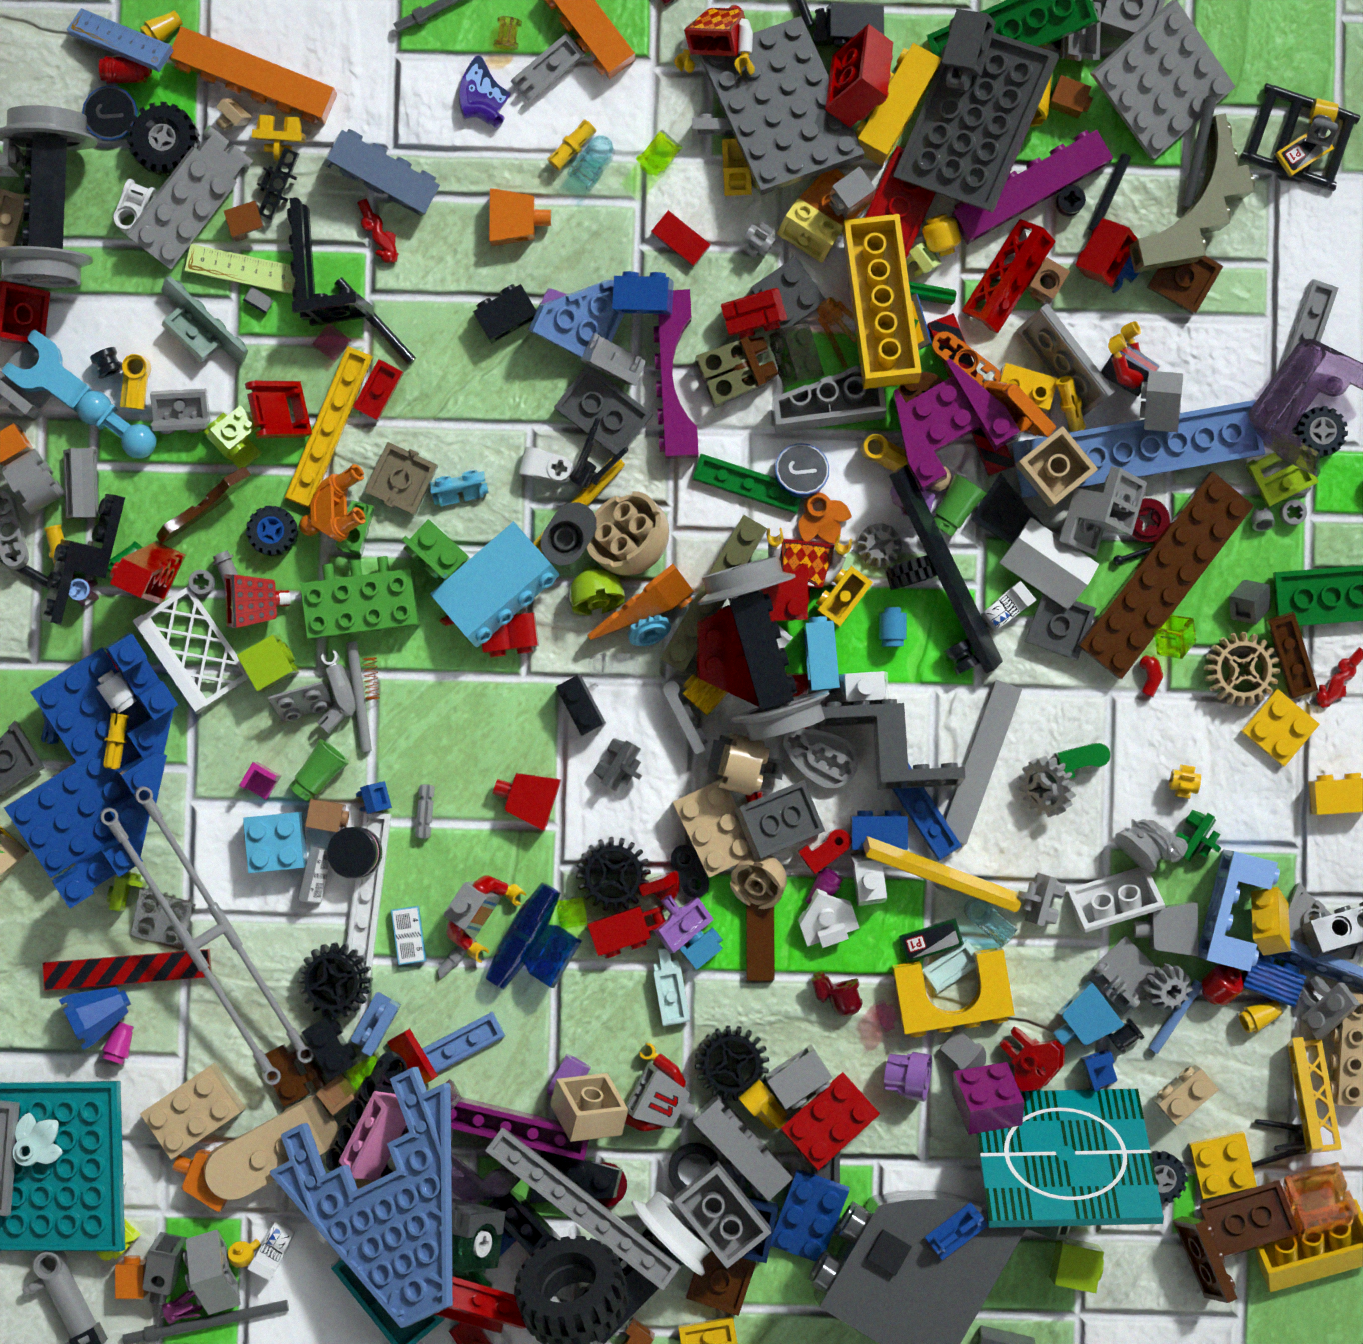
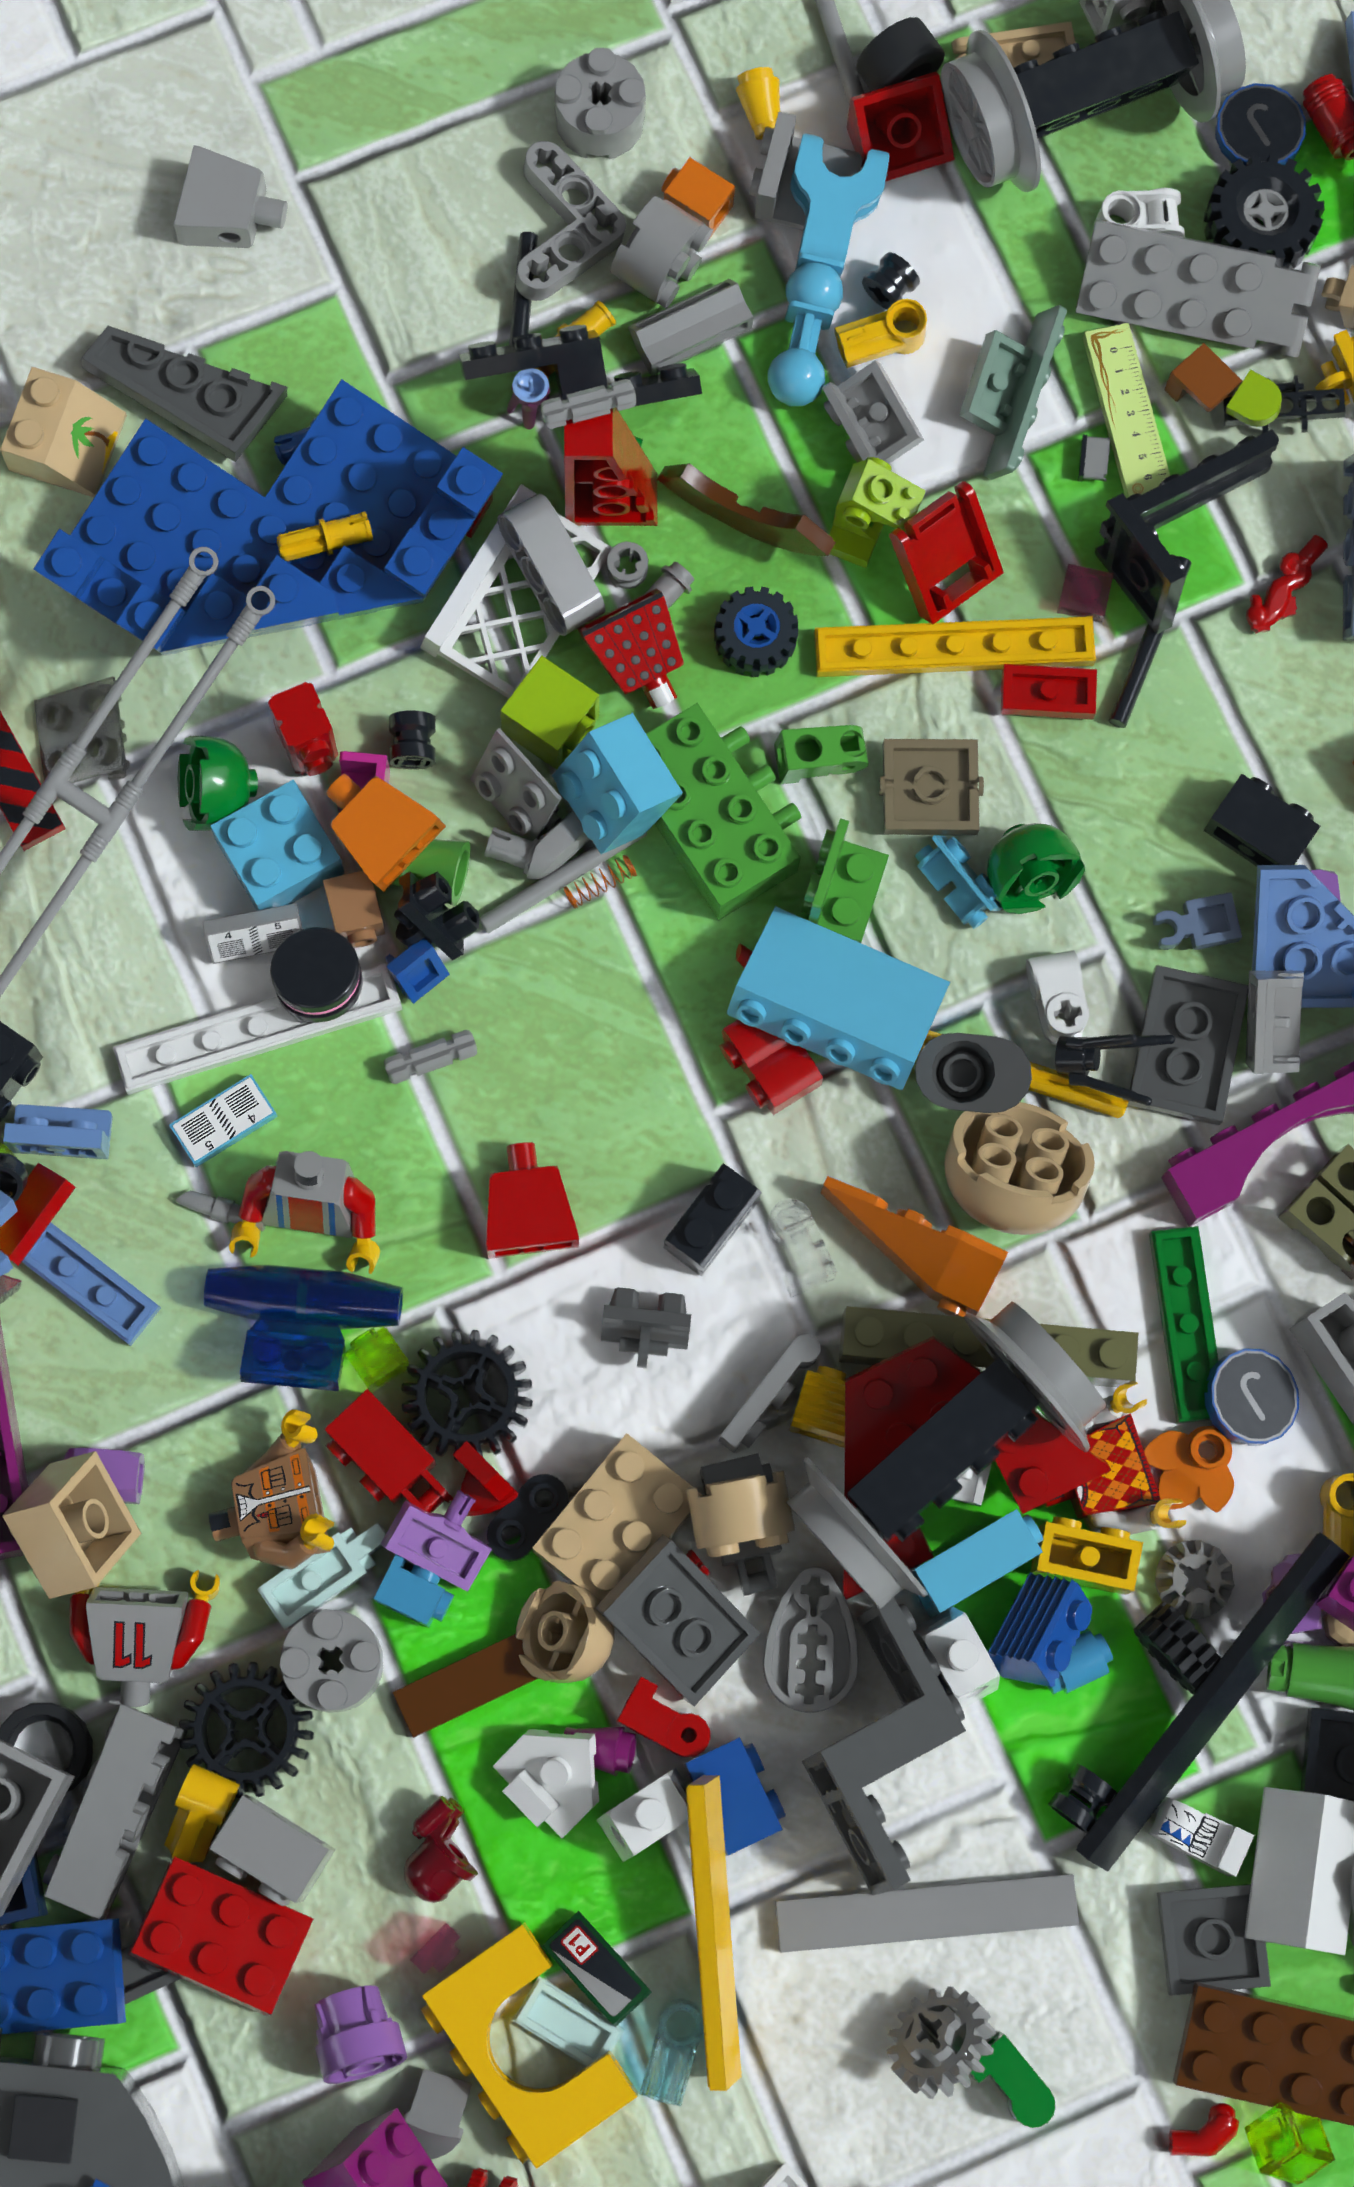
camera: 60 degrees right, 10 degrees down
white brick [96,670,137,713] -> none
lime bracket [106,872,147,912] -> none
black gear [297,942,373,1018] -> none
orange connector [299,464,366,543] -> none
lime cylinder [569,566,625,616] -> none
medium azure gear [627,615,671,646] -> none
blue tile [892,763,962,861] -> none
light grey hips [1018,873,1066,926] -> none
none -> green cylinder [177,736,258,831]
none -> torso [209,1409,334,1570]
none -> red brick [268,682,338,776]
none -> light grey brick [280,1609,383,1713]
none -> orange torso [326,774,446,892]
none -> black wheel [389,710,436,769]
none -> black hips [394,871,479,961]
none -> light grey beam [498,494,605,635]
none -> light grey axle [541,379,636,429]
none -> medium azure brick [552,713,683,855]
none -> green cylinder [987,823,1085,914]
none -> blue brick [988,1572,1092,1687]
none -> sand blue plate [1152,892,1242,951]
none -> lime tile [1226,369,1282,427]

